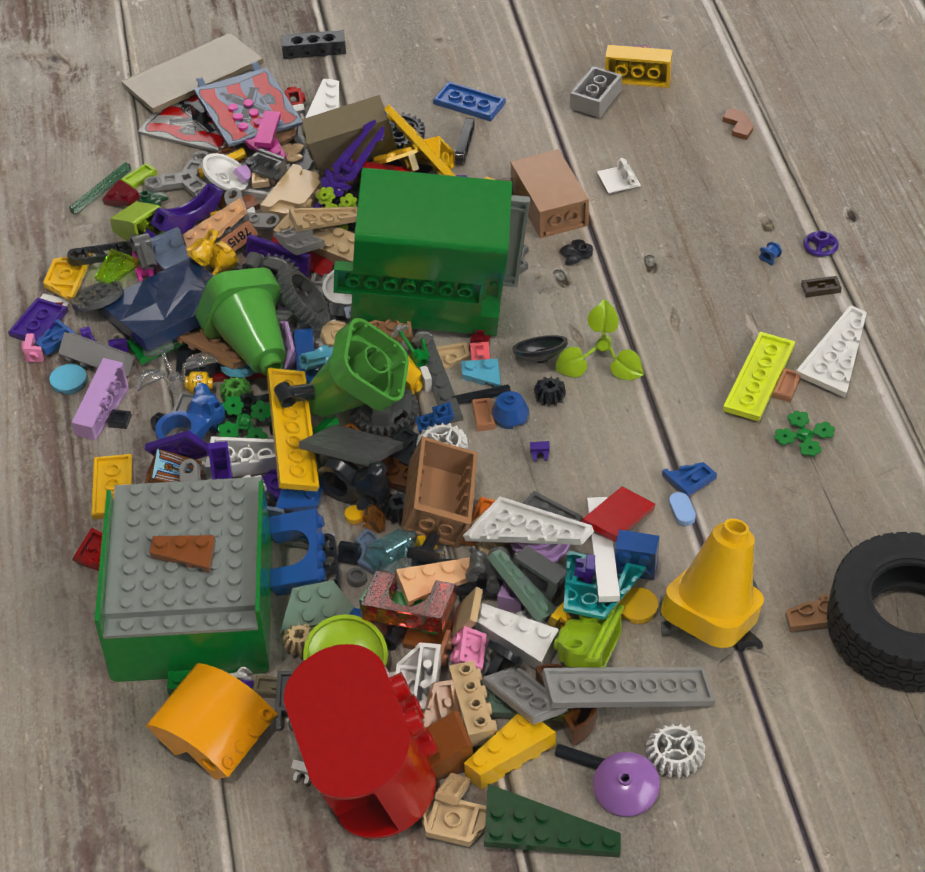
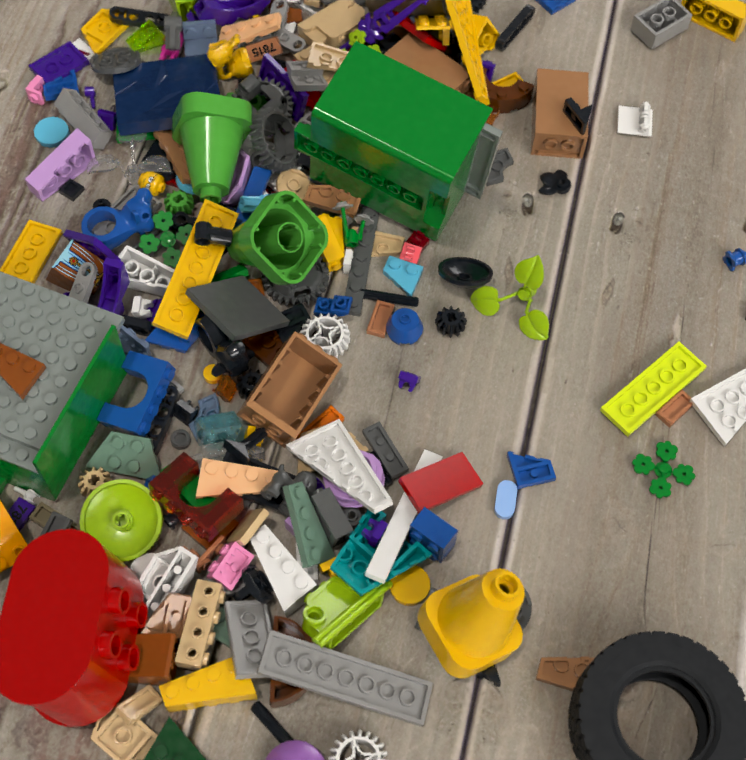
camera: 20 degrees right, 15 degrees up
none -> black slope [563,97,592,135]

